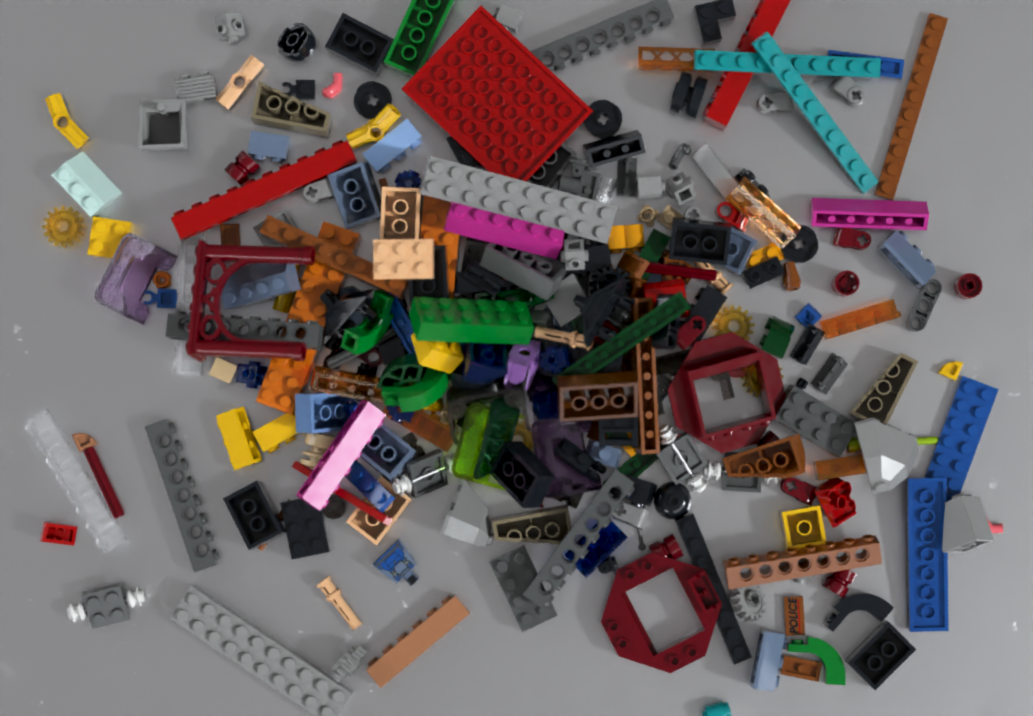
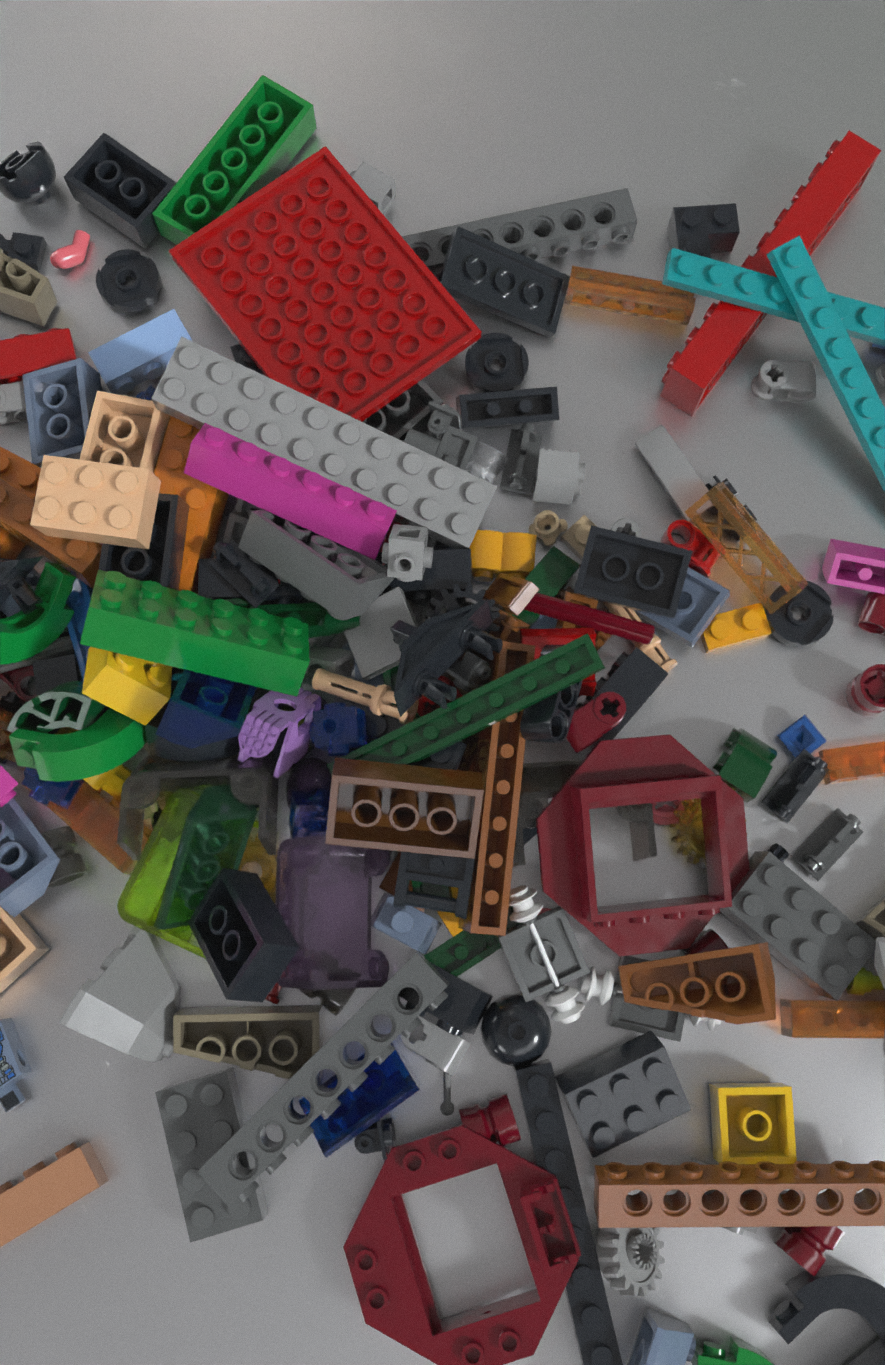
camera: 10 degrees right, 10 degrees down
yellow piece [346,103,401,149] -> none
dark grey plate [392,449,464,499] -> none
black hinge [552,437,607,483] -> none
light grey brick [666,171,696,206] -> none
dark grey arm [668,143,692,170] -> none
black wheel [669,71,708,119] -> none
clear yellow gear [712,305,755,341] -> none
black hinge [742,257,785,289] -> none
dark red piece [780,477,817,506] -> none
dark orange cone [783,262,802,291] -> none
dark orange tile [783,596,805,636] -> none
red slope [812,477,857,528] -> none
none -> black plate [439,226,571,338]
none -> black brick [555,1031,691,1158]

